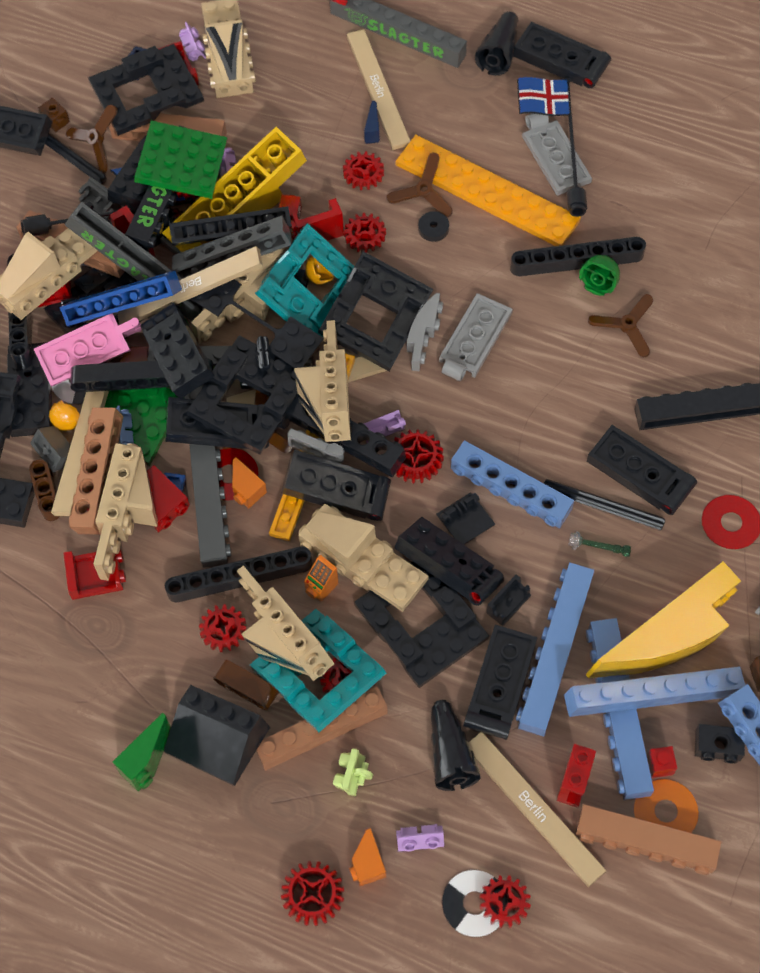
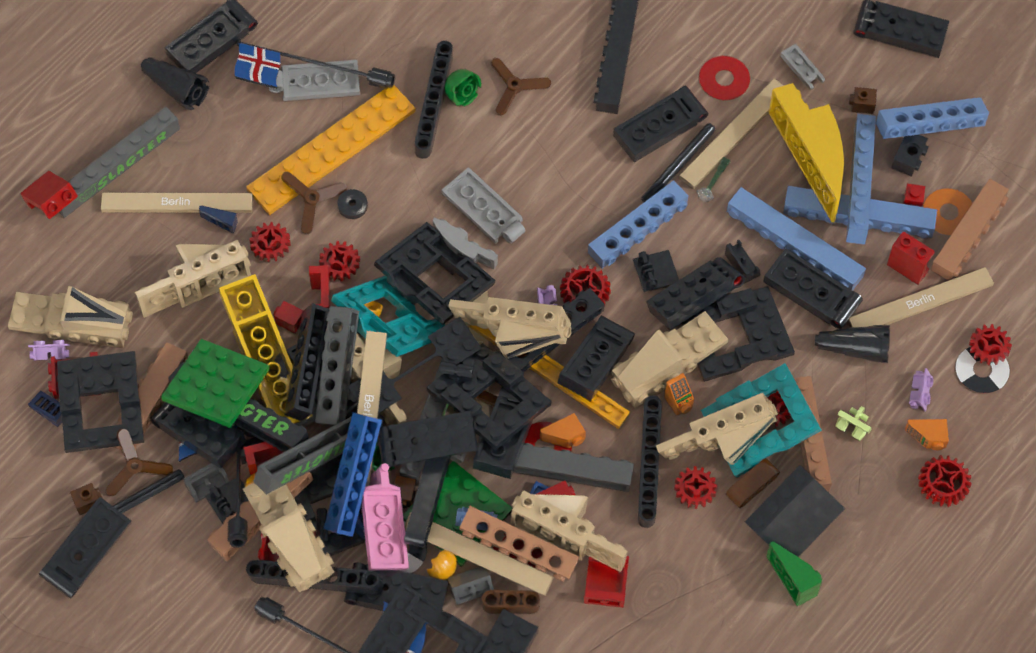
camera: 75 degrees left, 0 degrees up
light grey hinge [288,429,344,463] -> none
none -> tan wedge [135,240,251,318]
none -> tan tile [679,79,783,189]

